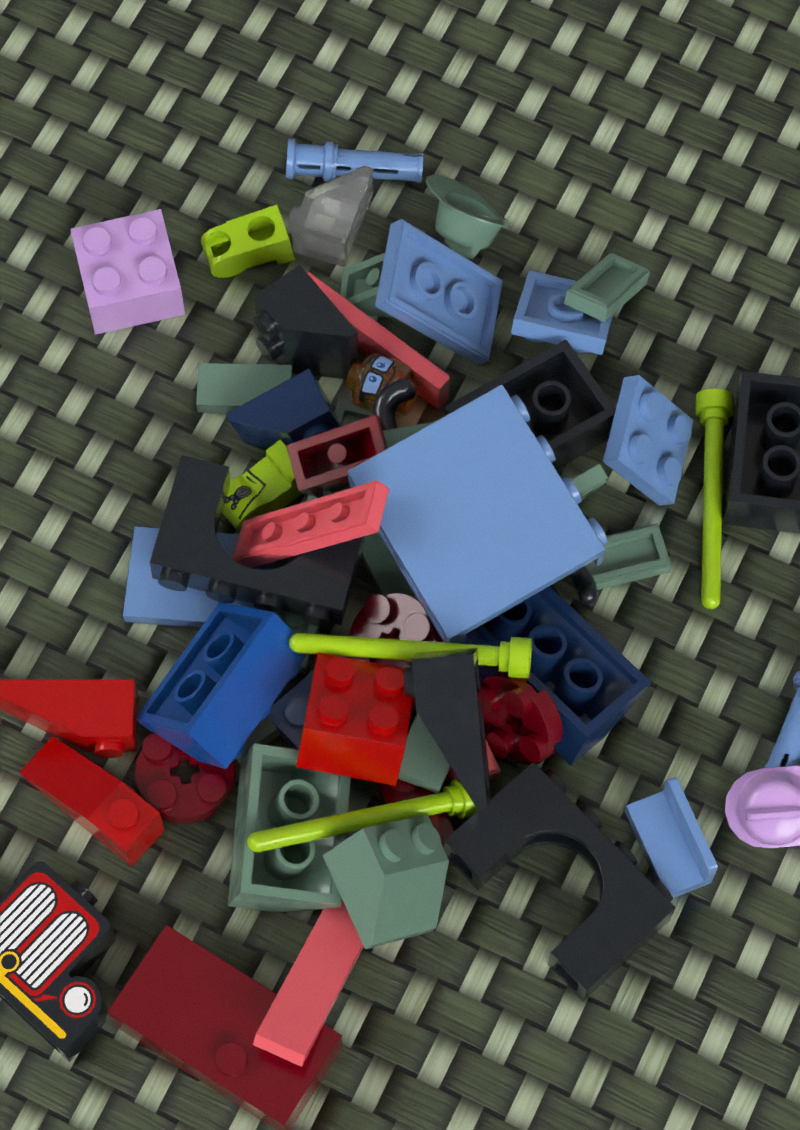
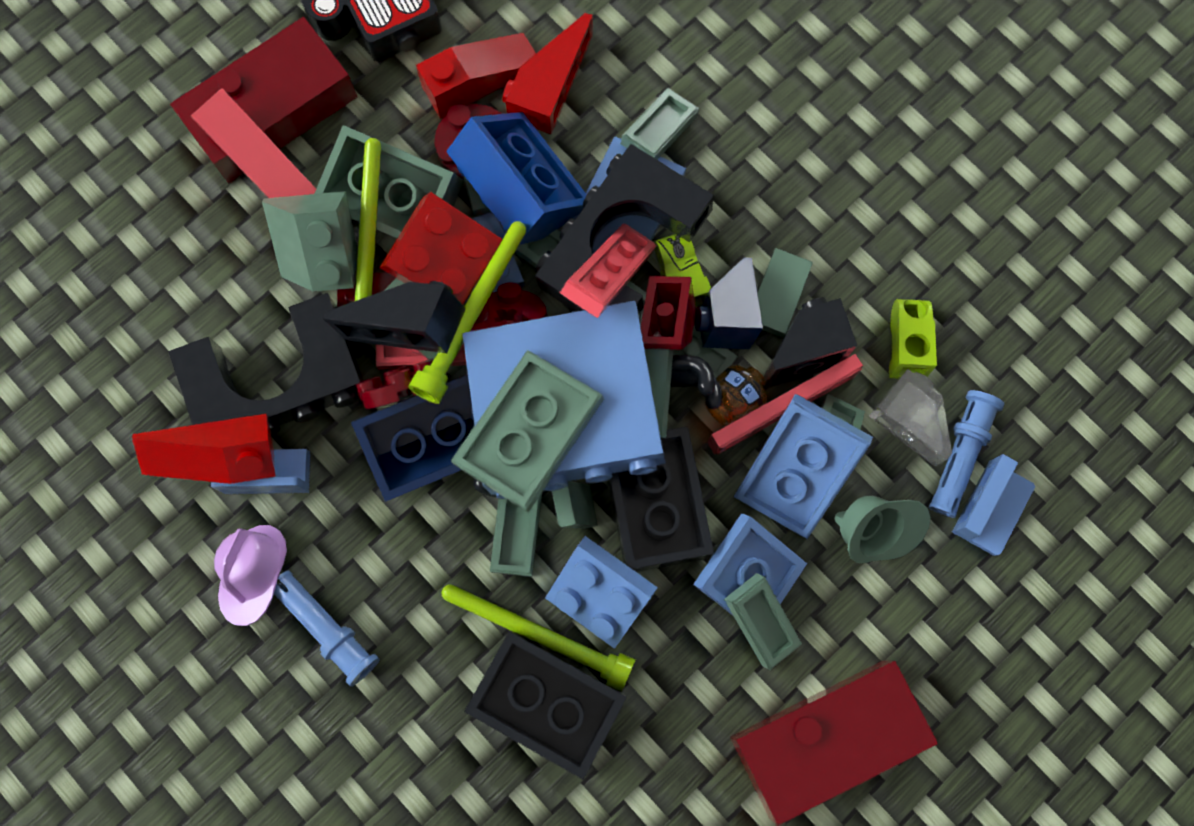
camera: 110 degrees right, 10 degrees up
lavender brick [70,209,185,335] -> none
none -> red slope [132,414,276,484]
none -> sand green tile [451,350,604,512]
none -> sand green tile [620,88,699,160]
none -> dark red brick [730,661,938,826]
none -> medium blue panel [952,454,1035,556]

